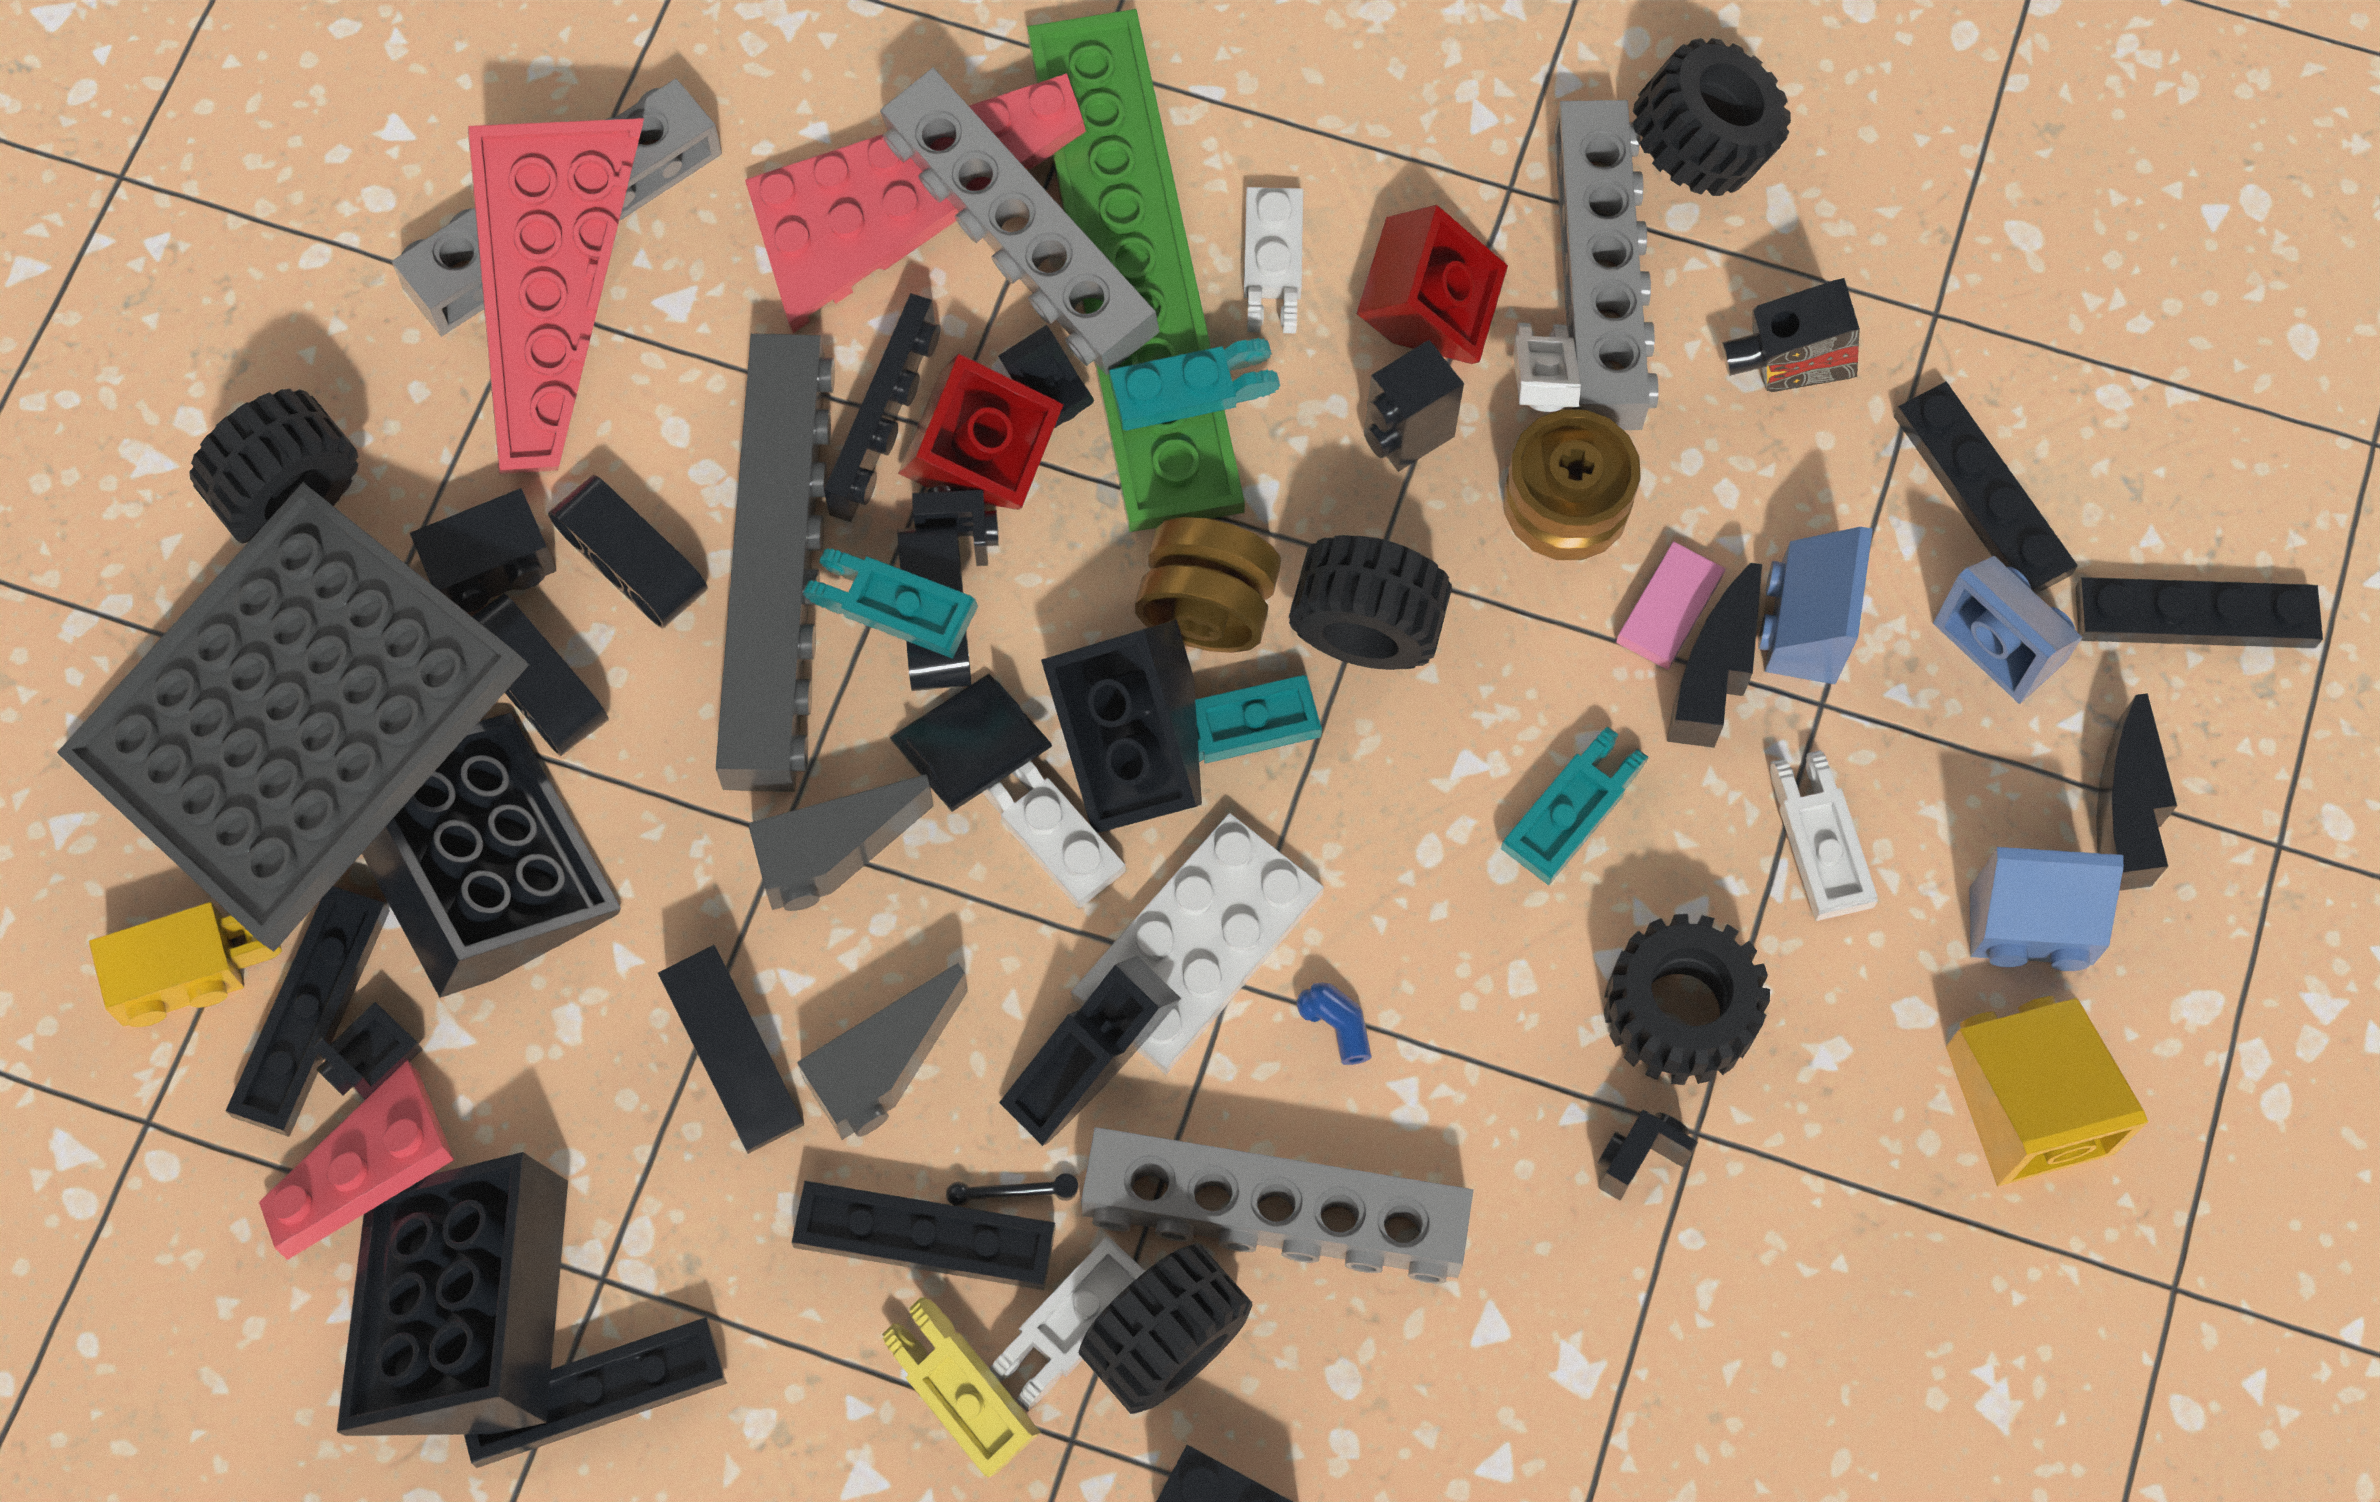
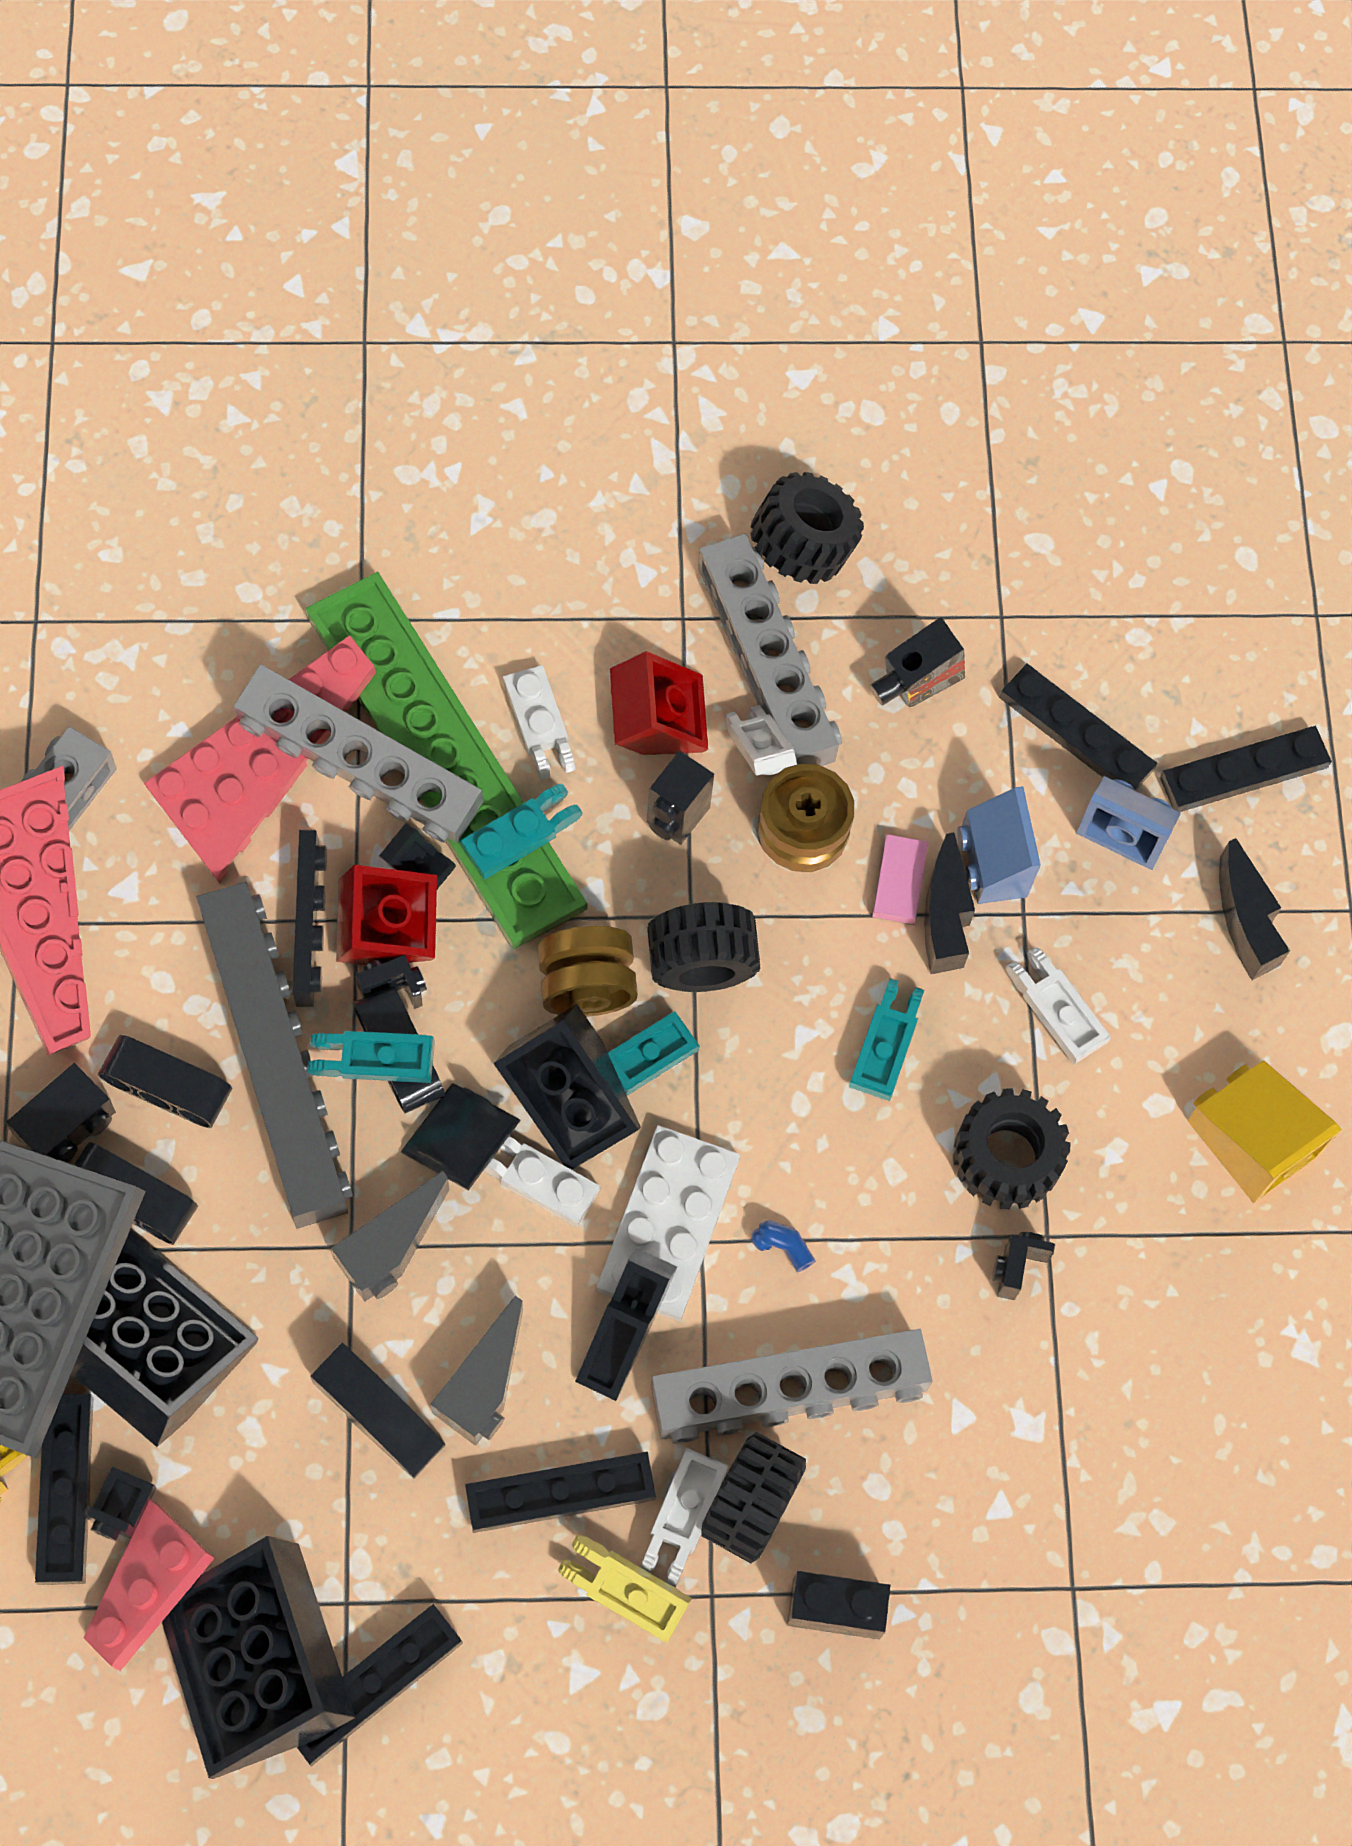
camera: 25 degrees left, 0 degrees up
black hinge [946,1173,1078,1206] -> none
medium blue slope [1969,847,2124,971] -> none

